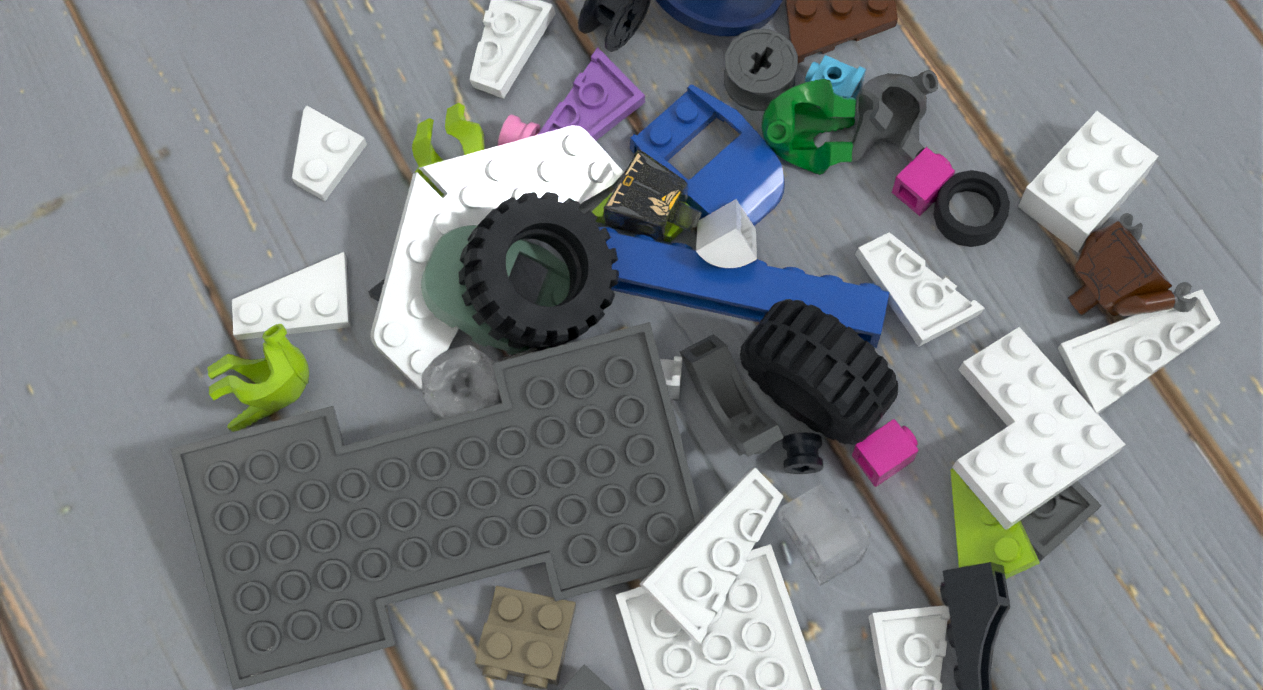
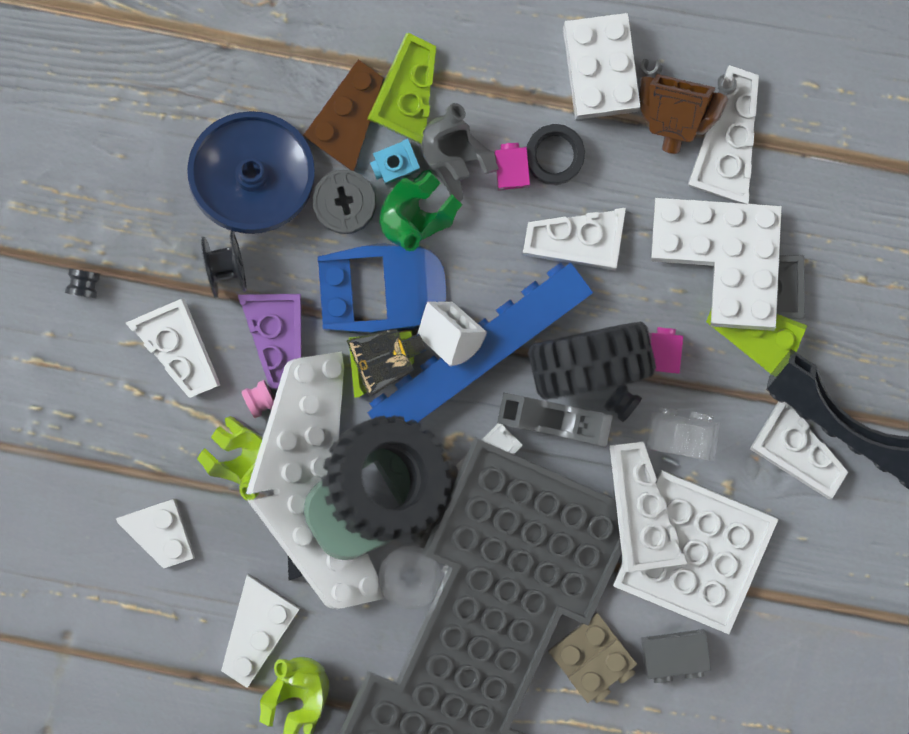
camera: 55 degrees left, 20 degrees up
none -> lime wing [368,33,436,145]

